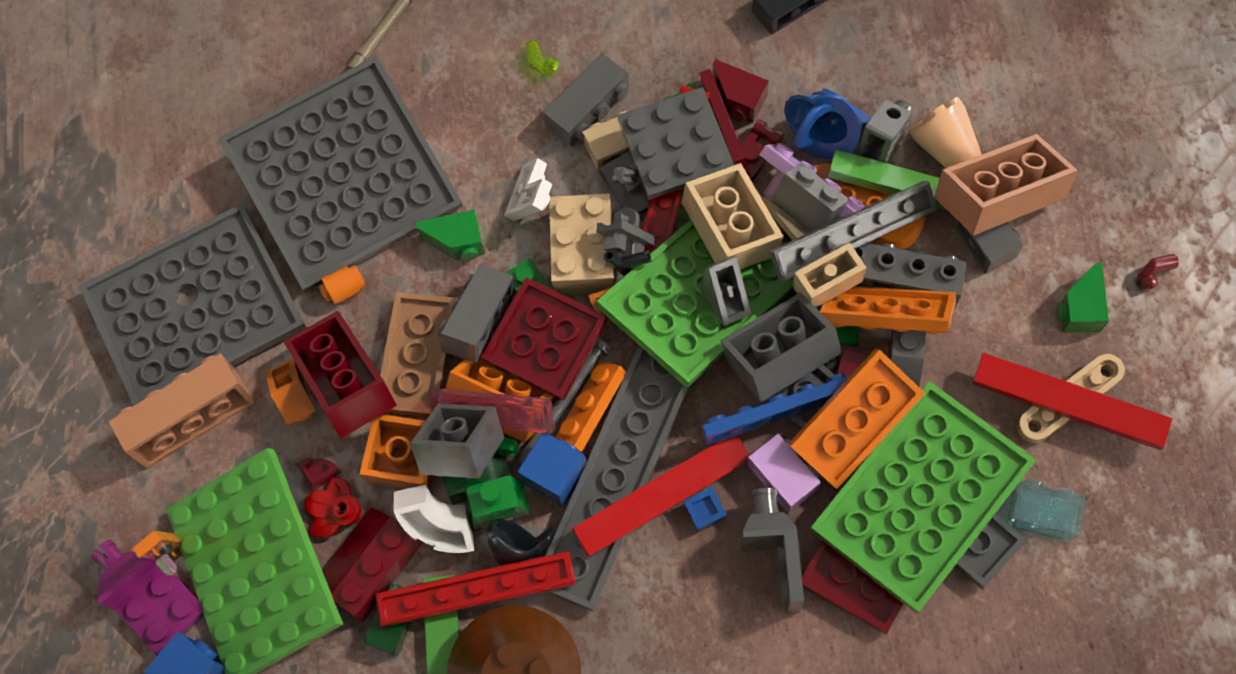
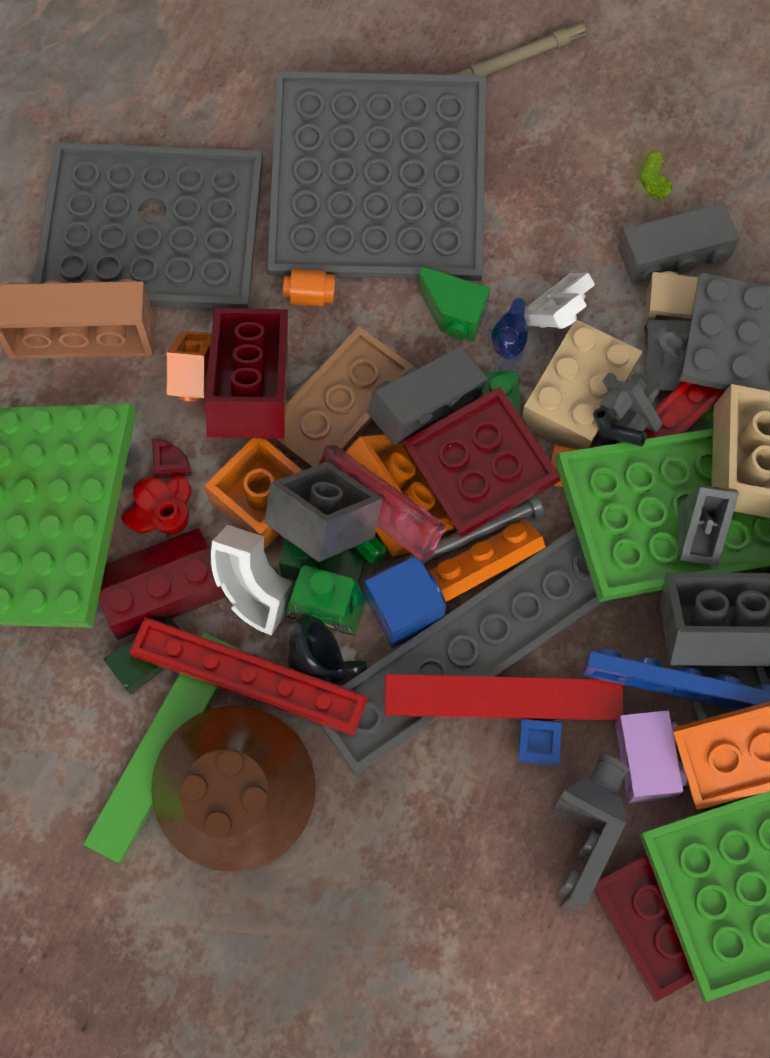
camera: 25 degrees right, 0 degrees up
none -> clear blue animal [491,298,528,358]

